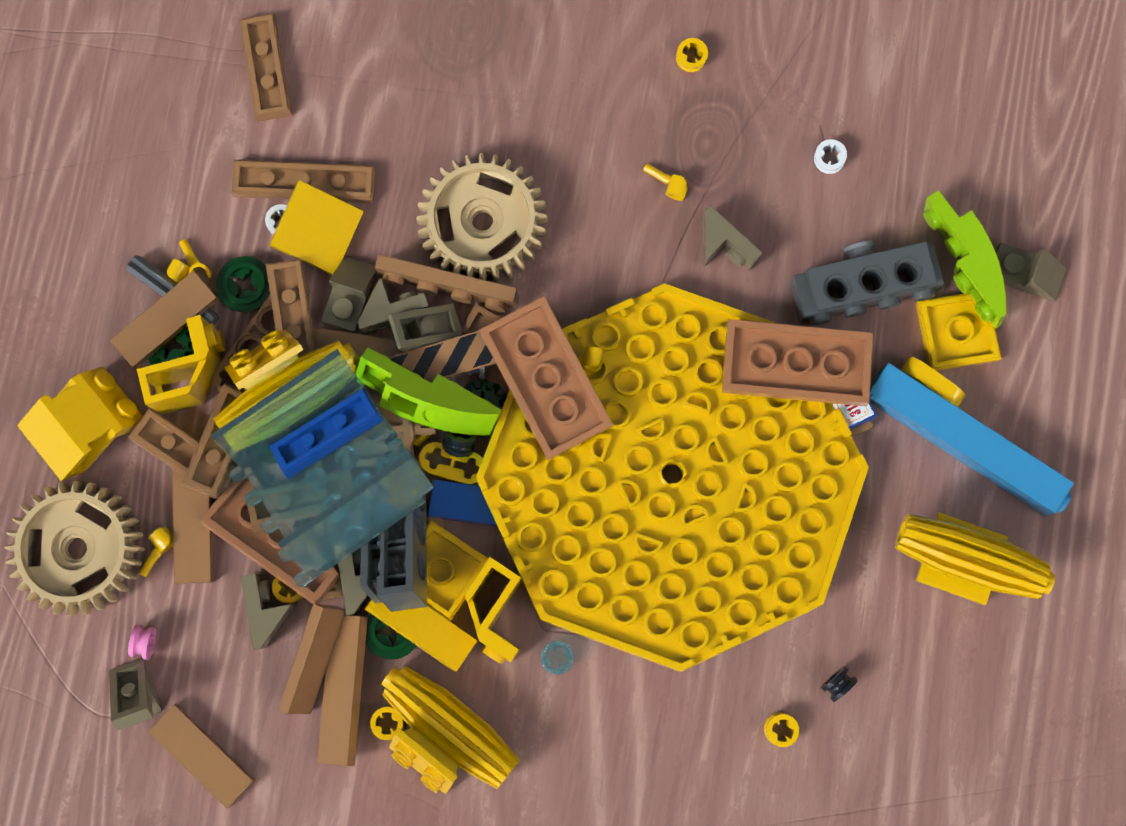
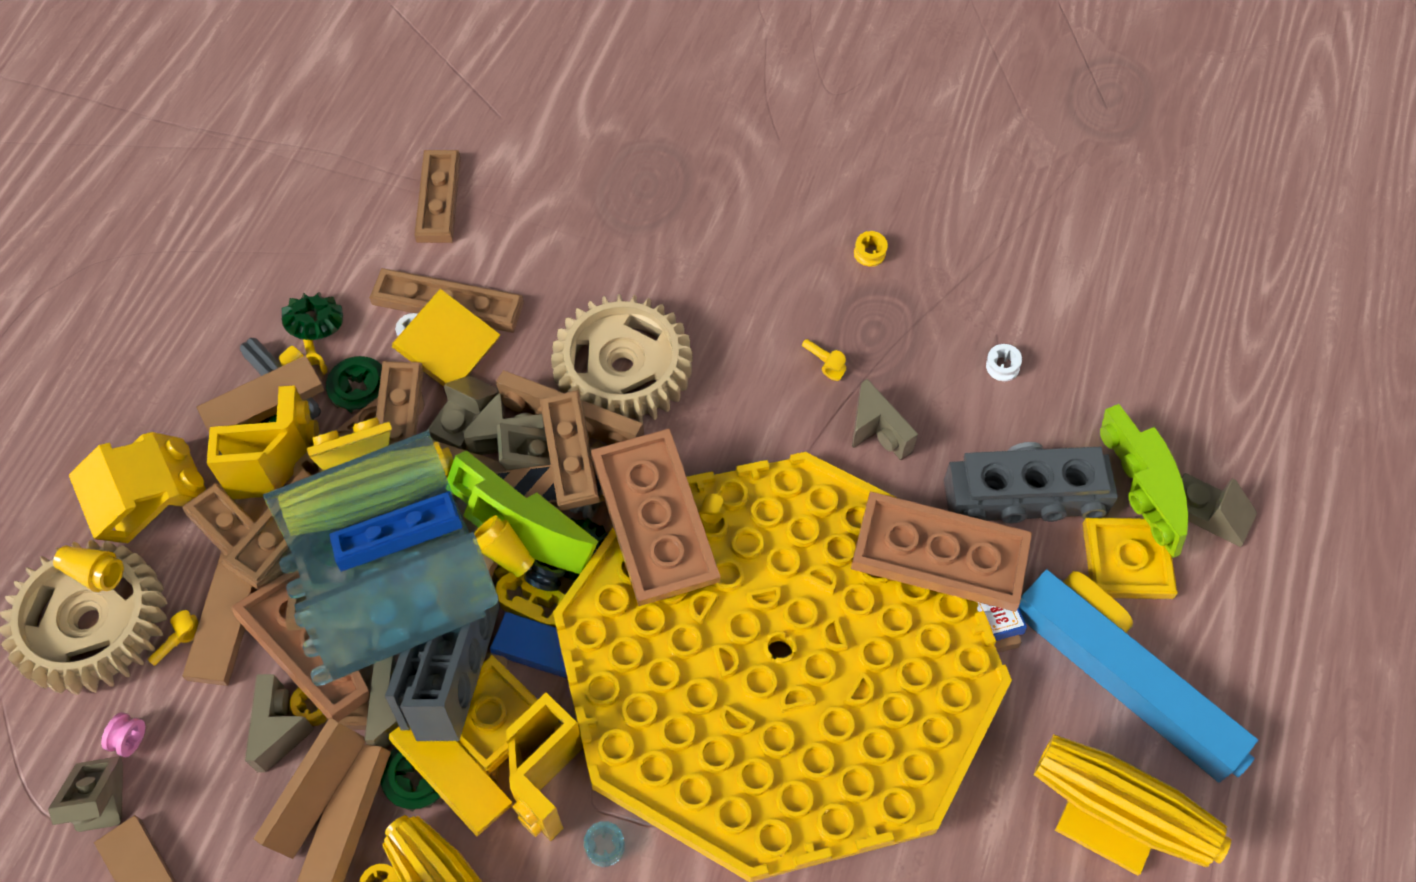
camera: 10 degrees right, 20 degrees down
none -> yellow cone [53,545,124,592]
none -> dark green gear [281,292,343,340]
none -> yellow cone [472,515,535,577]
none -> medium nougat tile [540,390,601,511]

